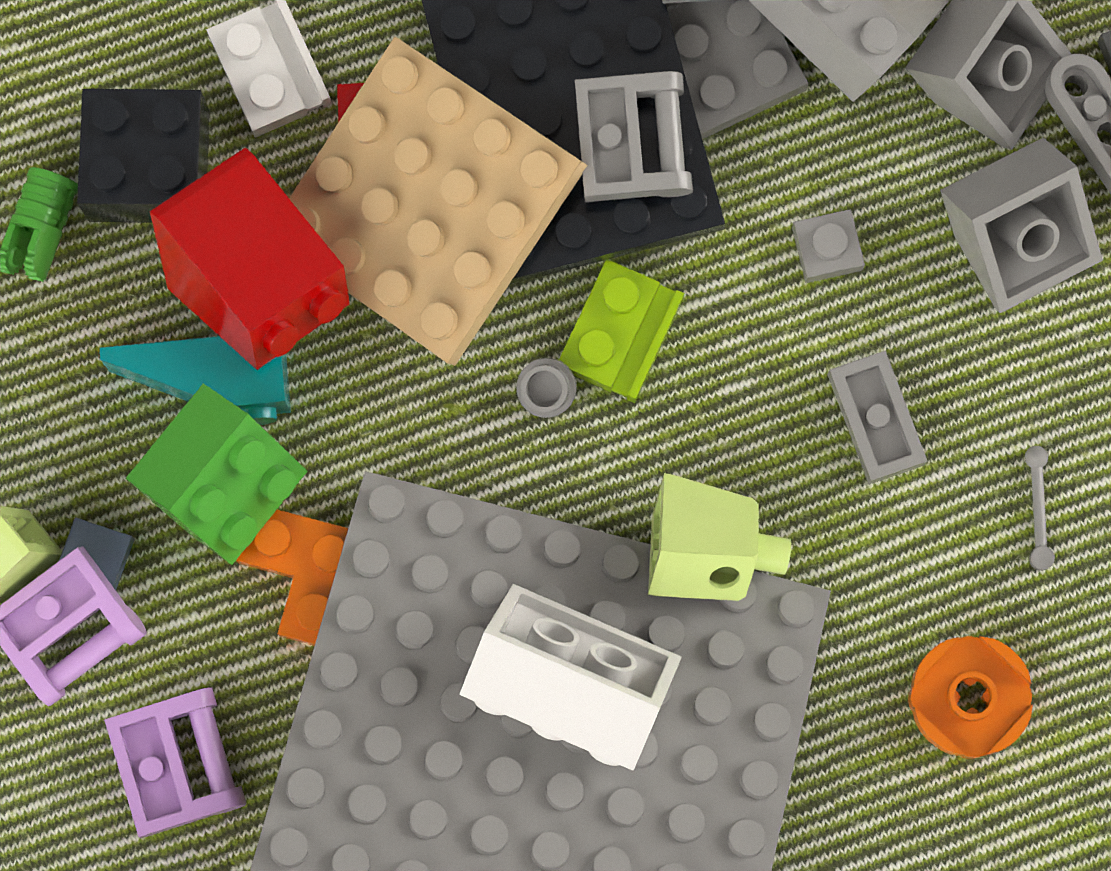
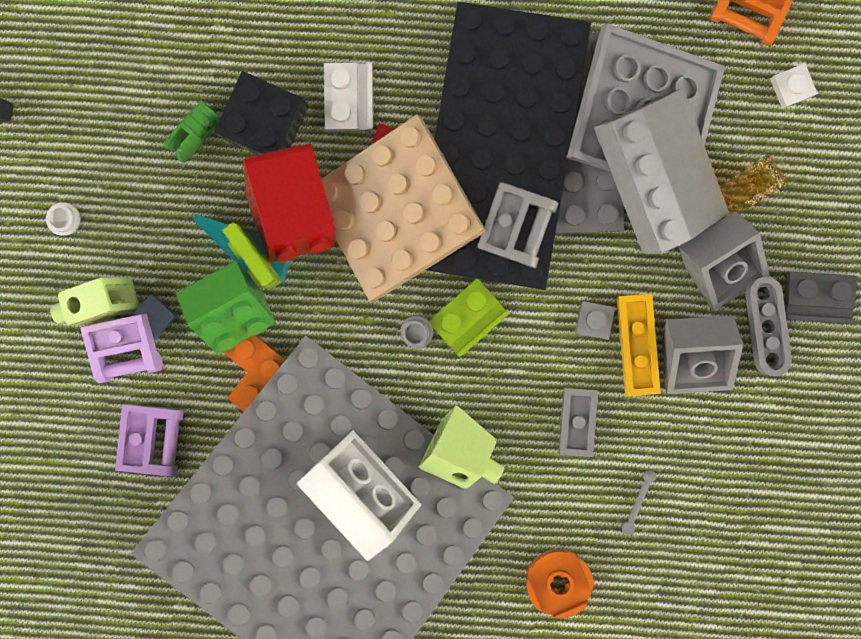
camera: 25 degrees right, 10 degrees up
none -> lime plate [222,222,283,289]
none -> yellow plate [617,294,661,396]

